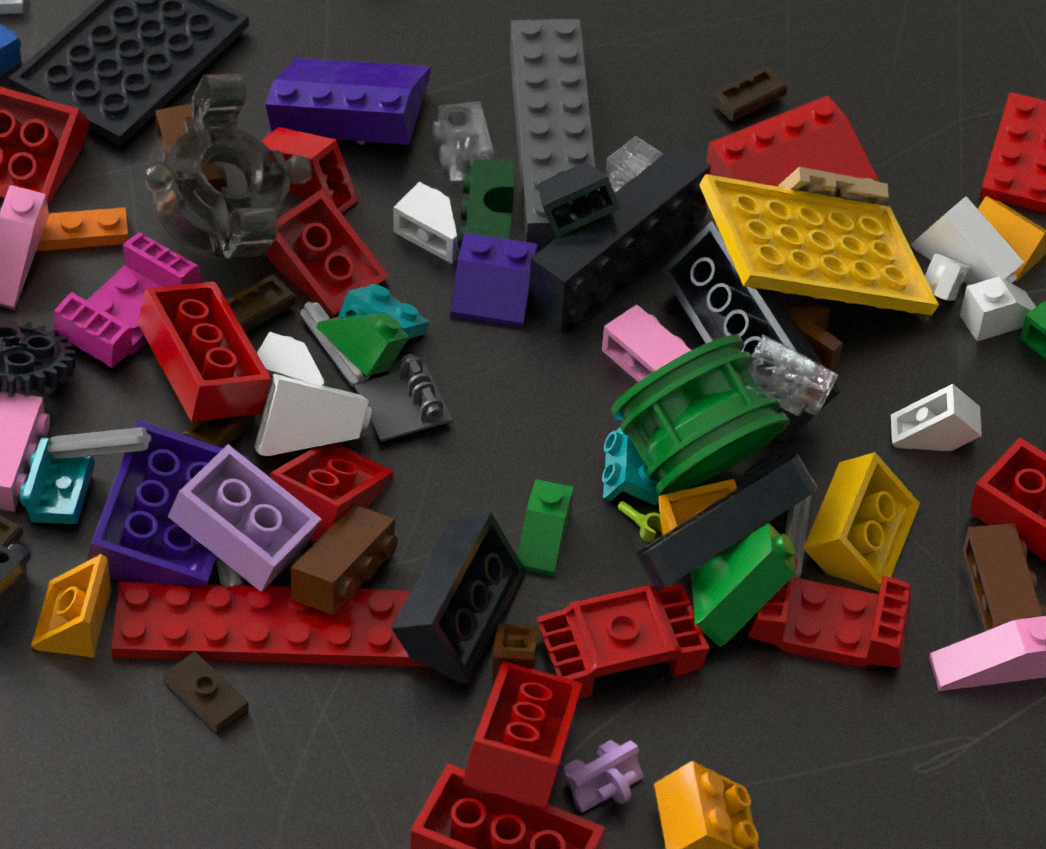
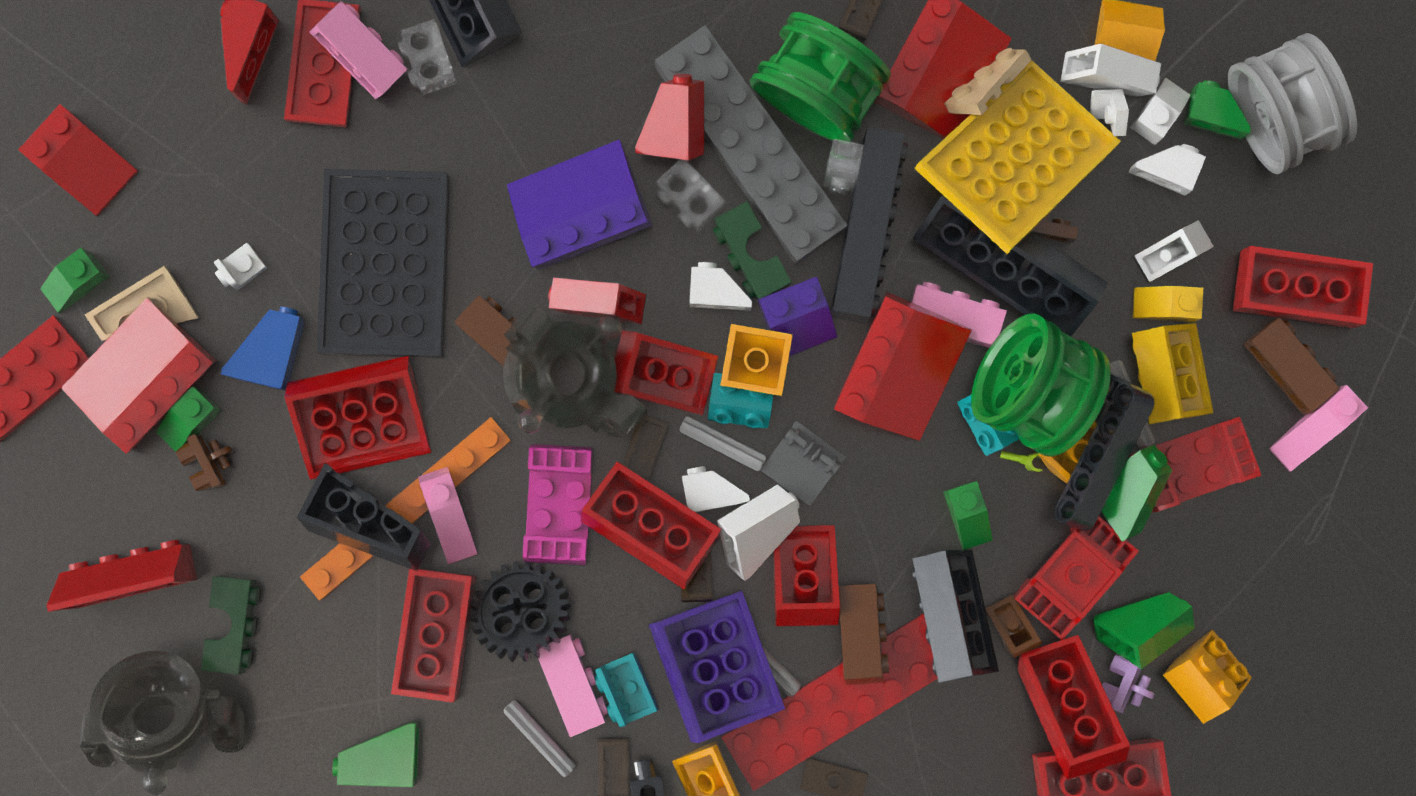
camera: 35 degrees left, 35 degrees up
light grey axle [48,427,151,459] -> none
lavender brick [168,444,321,592] -> none
green slope [316,312,410,376] -> none
black torso [538,163,621,238] -> none
clear brick [748,335,839,416] -> none
none -> slope [635,74,704,160]
none -> light orange slope [721,324,793,396]
none -> green wheel [749,12,891,144]
none -> red slope [834,291,972,441]
none -> green slope [1093,592,1195,670]
none -> white slope [1129,144,1206,195]
none -> yellow slope [1132,286,1203,323]

